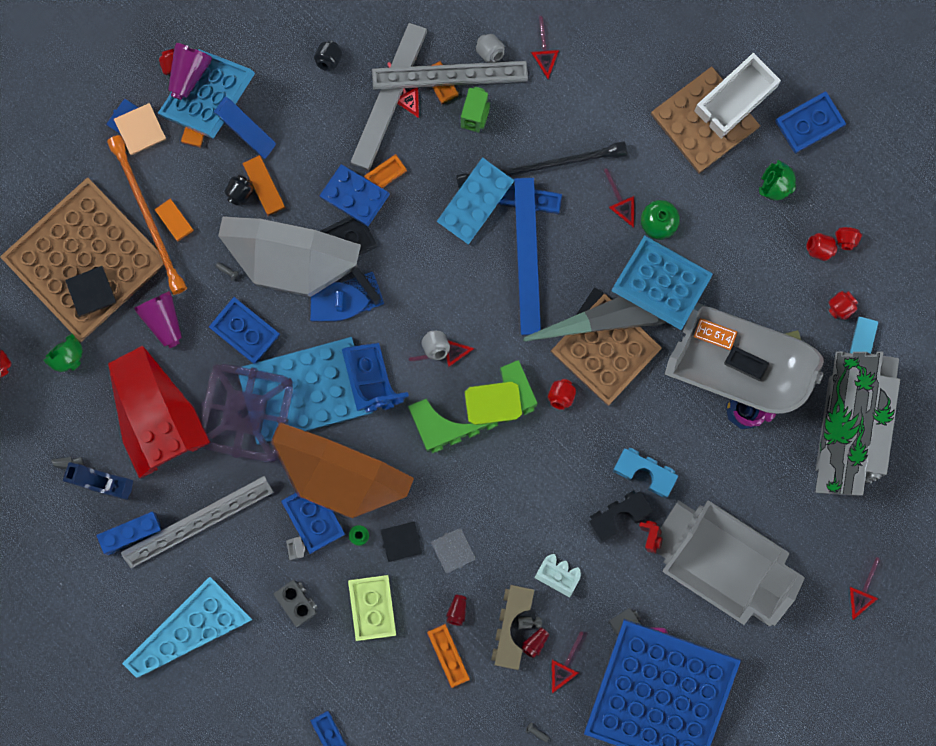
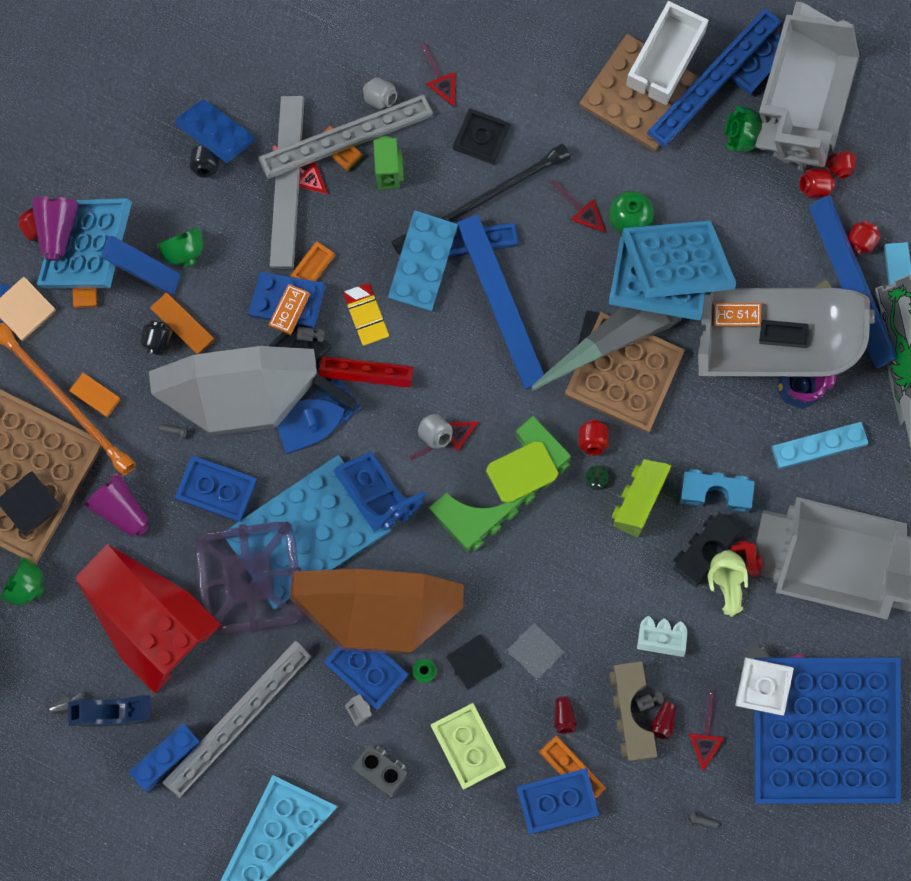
camera: 15 degrees left, 5 degrees down
none -> green cylinder [157,227,204,267]
none -> blue plate [174,99,256,163]
none -> orange tile [269,284,310,335]
none -> dark grey piece [297,327,325,342]
none -> red plate [319,356,414,388]
none -> yellow sticker [343,283,389,345]
none -> black tile [452,108,511,165]
none -> blue plate [516,768,600,834]
none -> dark green tile [585,466,609,490]
none -> lime slope [611,459,671,538]
none -> dark azure plate [622,220,736,298]
none -> blue tile [647,8,782,148]
none -> yellowish green piece [708,550,748,617]
none -> white plate [735,657,794,716]
none -> light grey panel [755,1,859,173]
none -> medium azure plate [772,422,869,470]
none -> blue tile [809,196,898,369]

